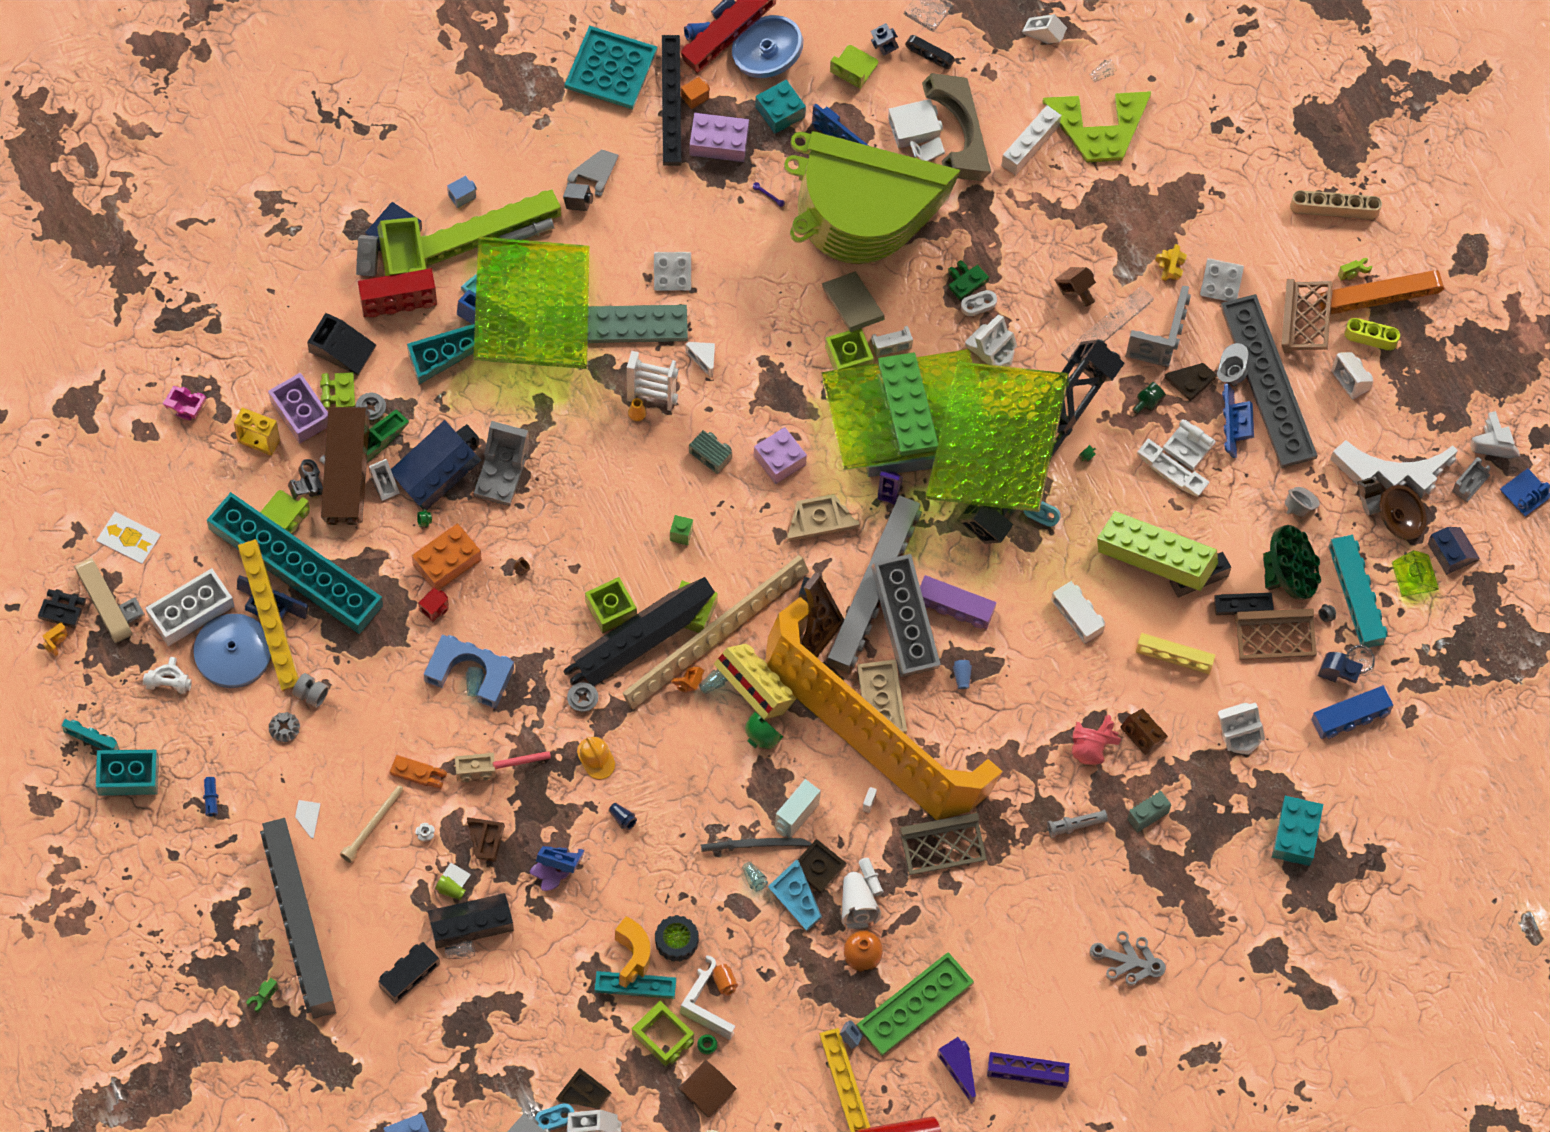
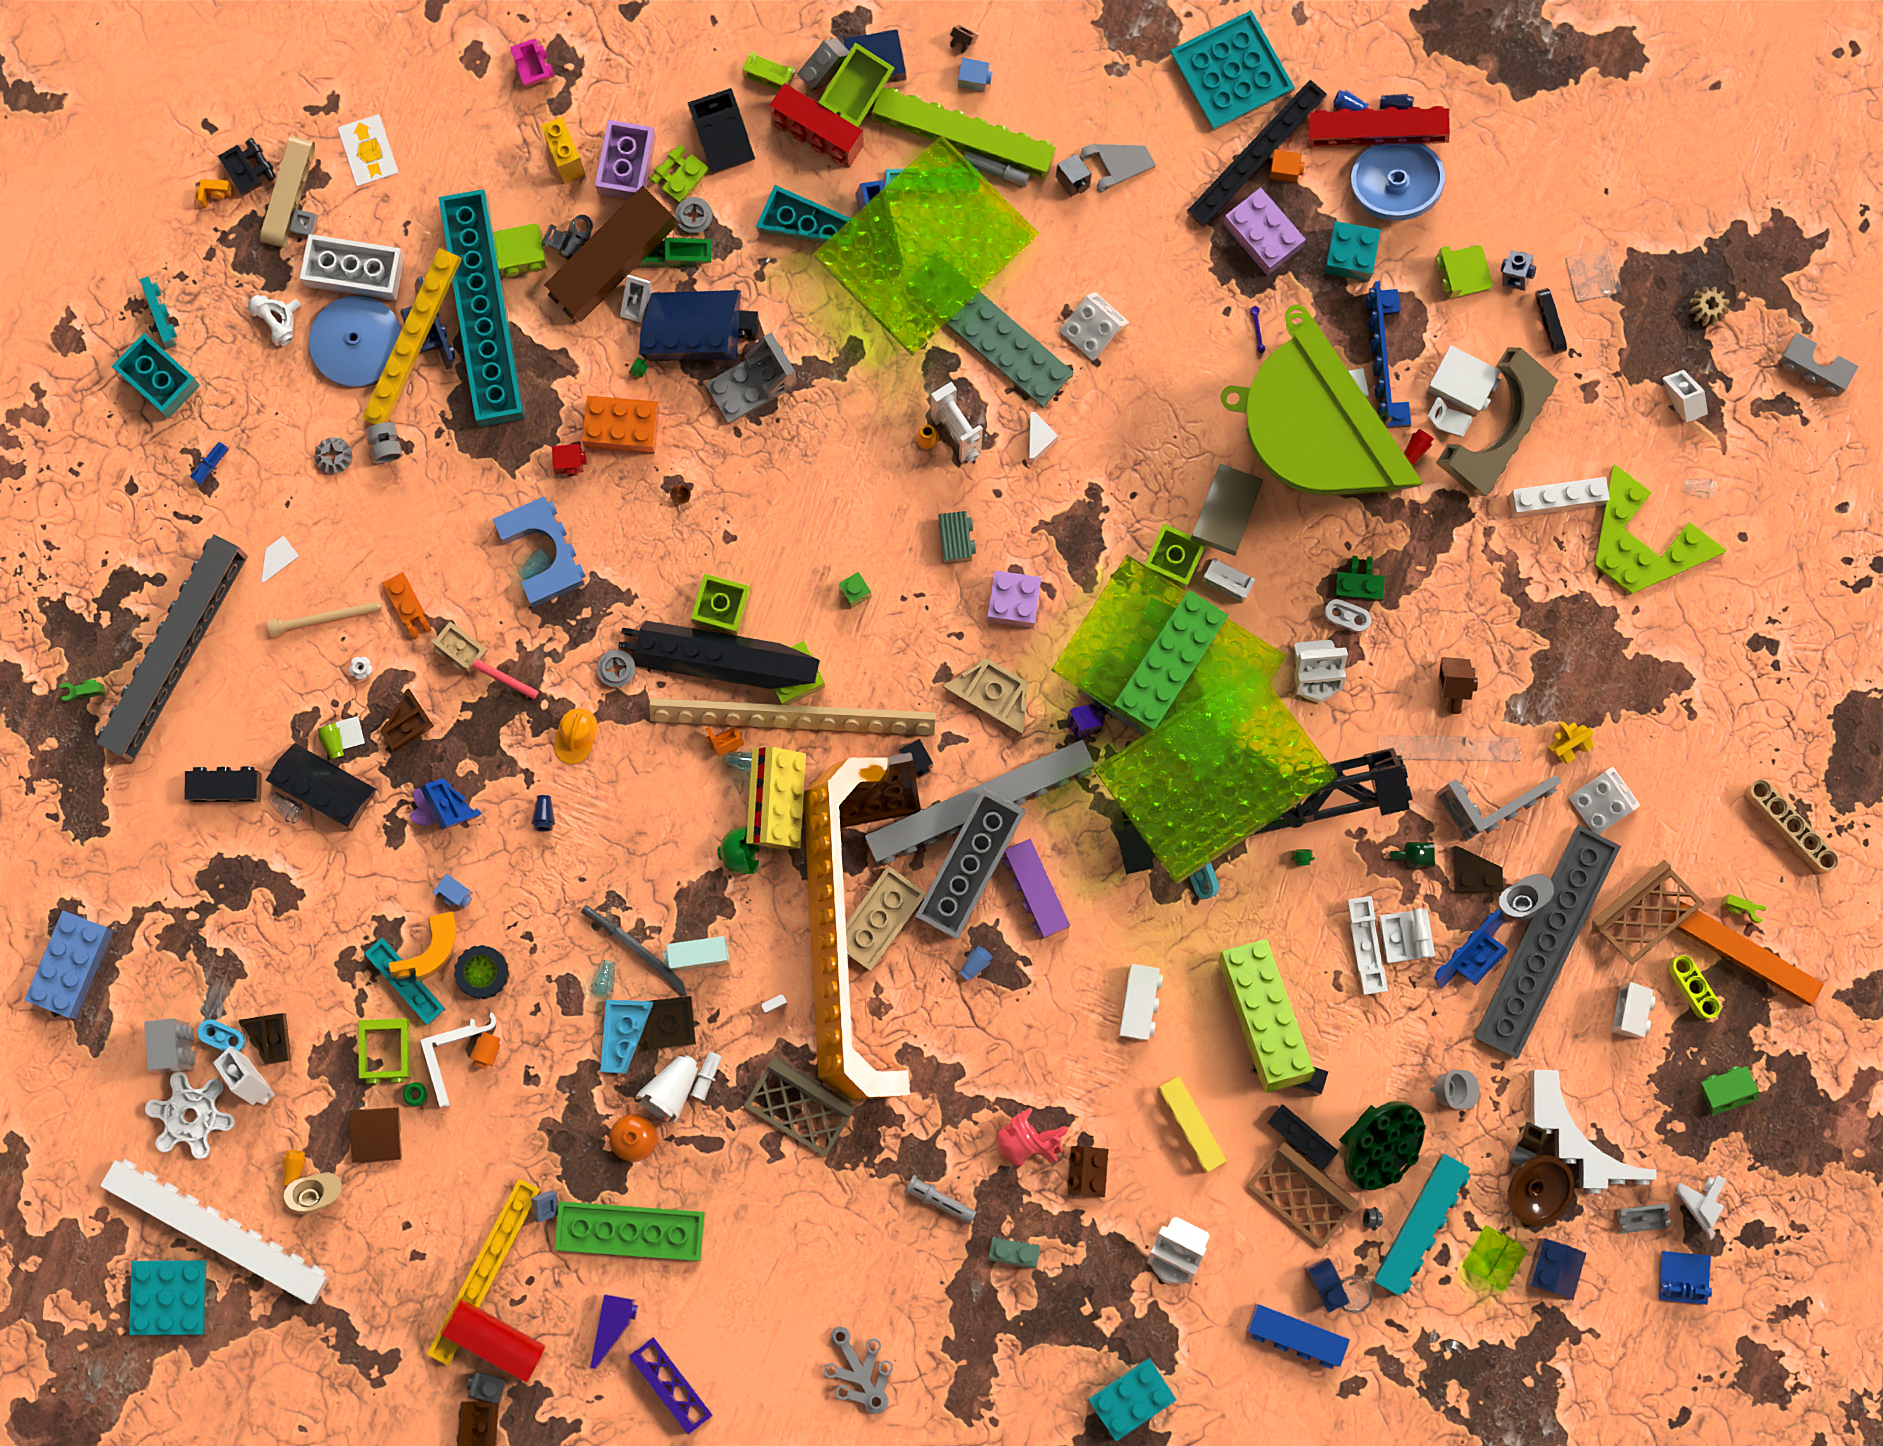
camera: 45 degrees right, 15 degrees up
none -> medium blue brick [432,873,473,909]
none -> lime hinge [742,51,796,91]
none -> dark brown tile [950,24,979,53]
none -> bright green brick [1701,1066,1759,1116]

